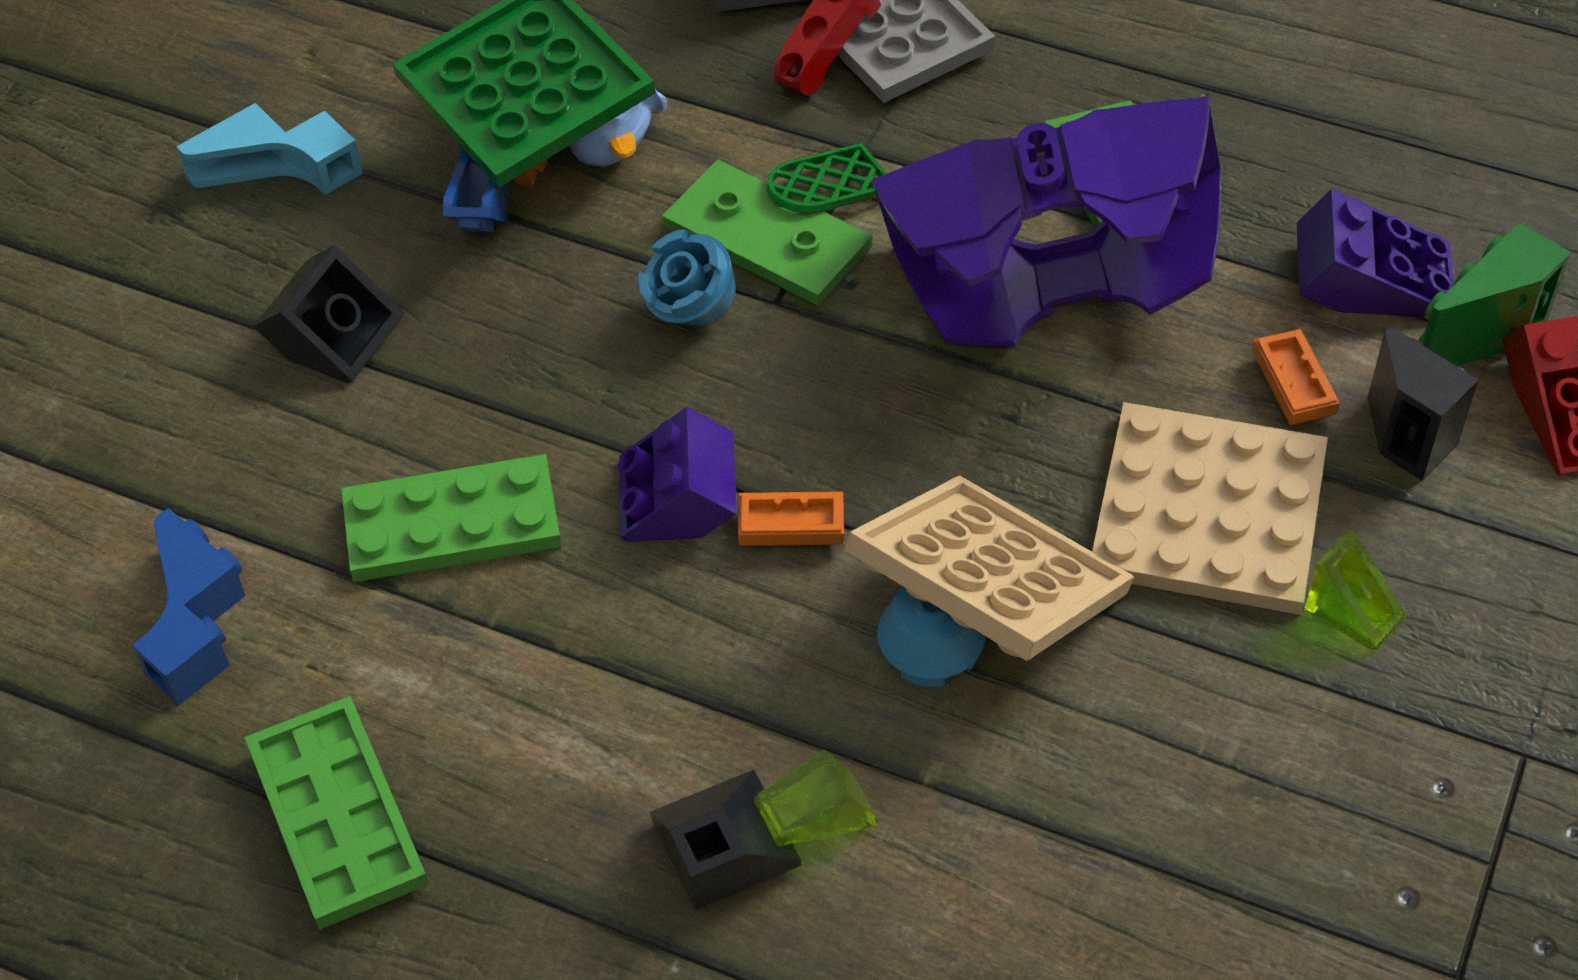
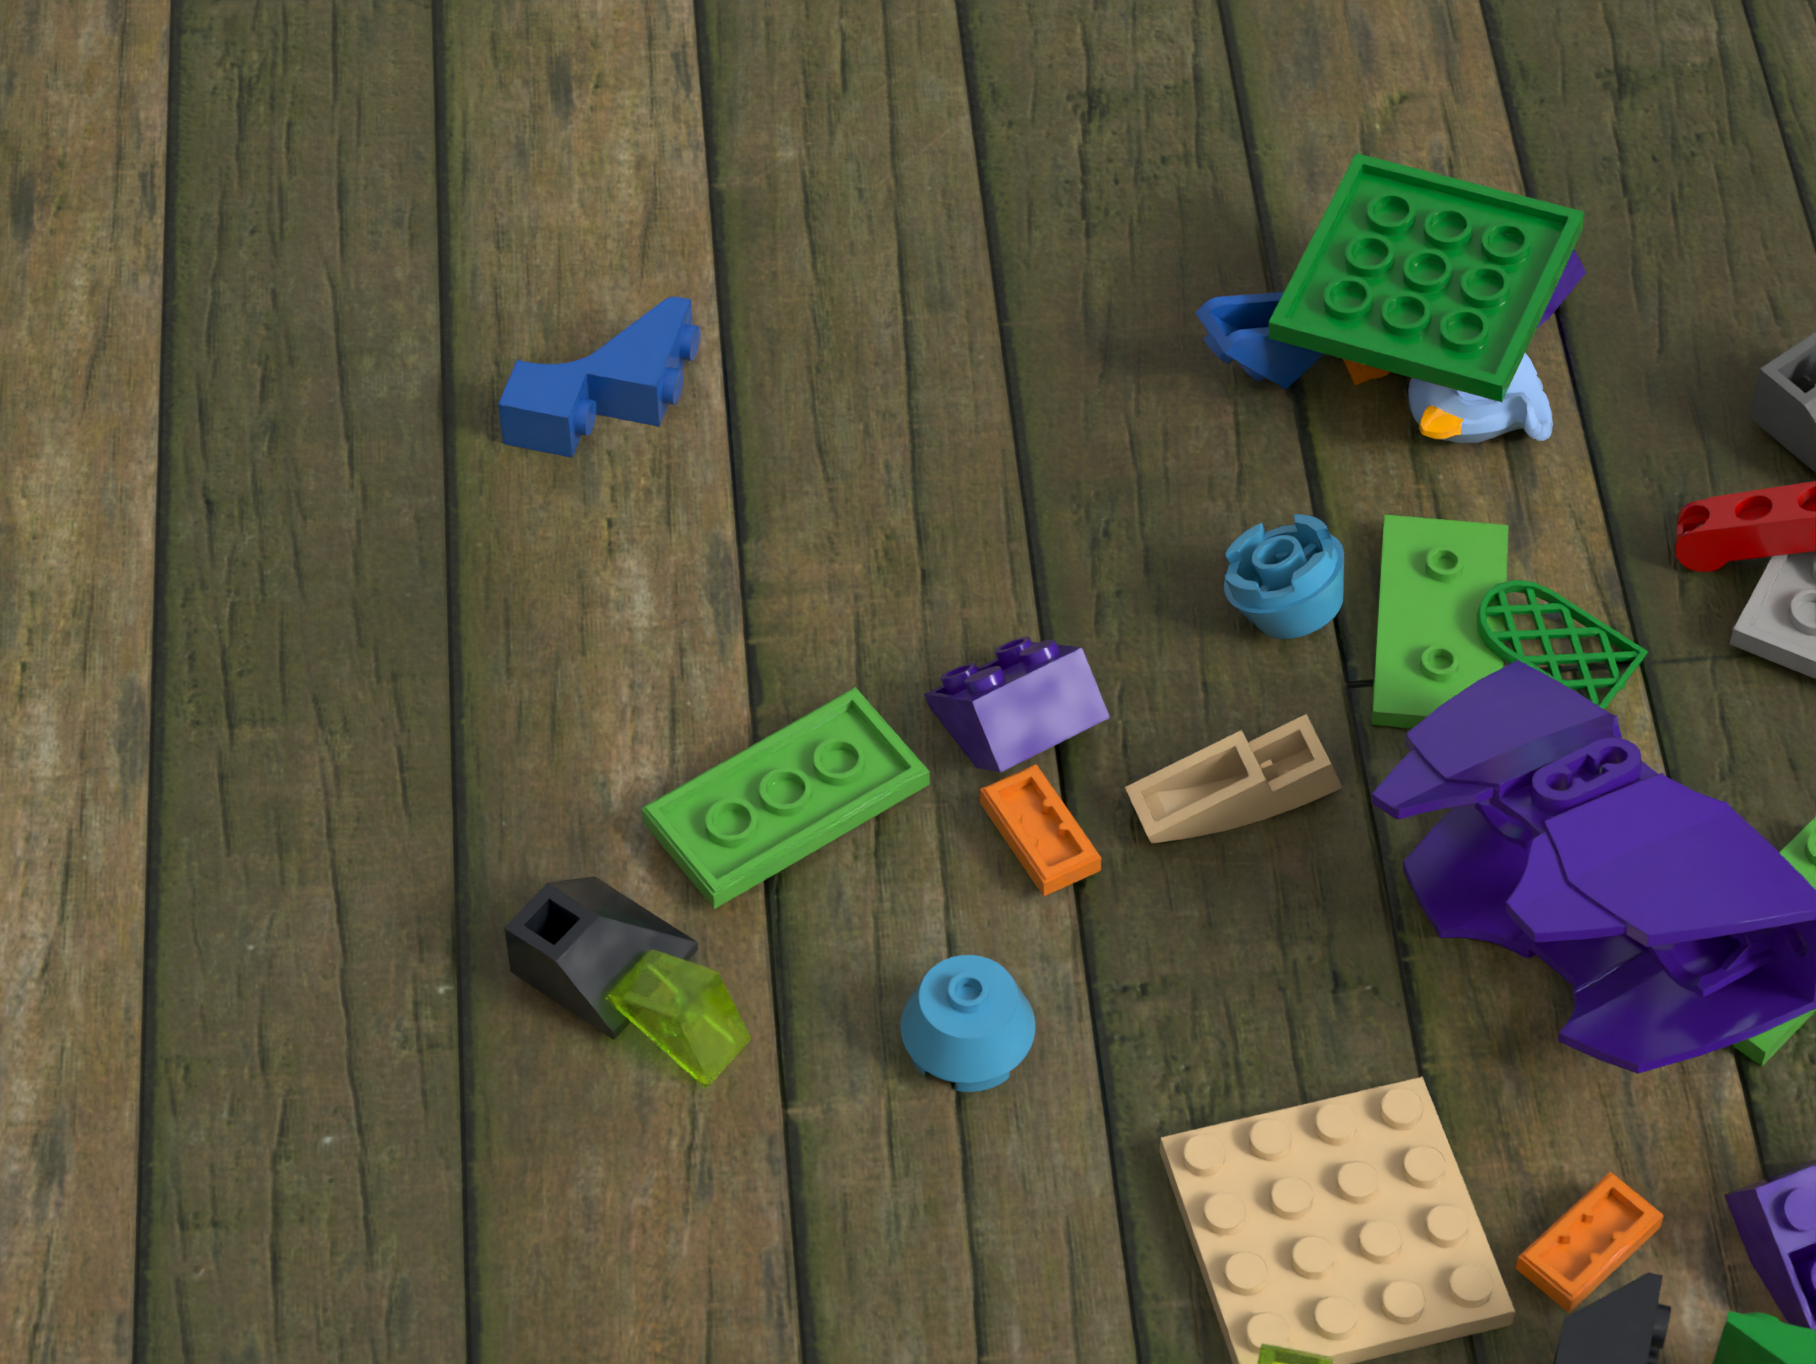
camera: 60 degrees right, 0 degrees up
medium azure arch [176,103,363,195] -> none
bright green plate [244,696,429,930] -> none
black slope [253,245,404,383] -> none
bright green plate [341,454,562,583] -> none
tan plate [844,475,1135,661] -> none
none -> bright green plate [641,687,930,909]
none -> tan slope [1125,714,1343,844]

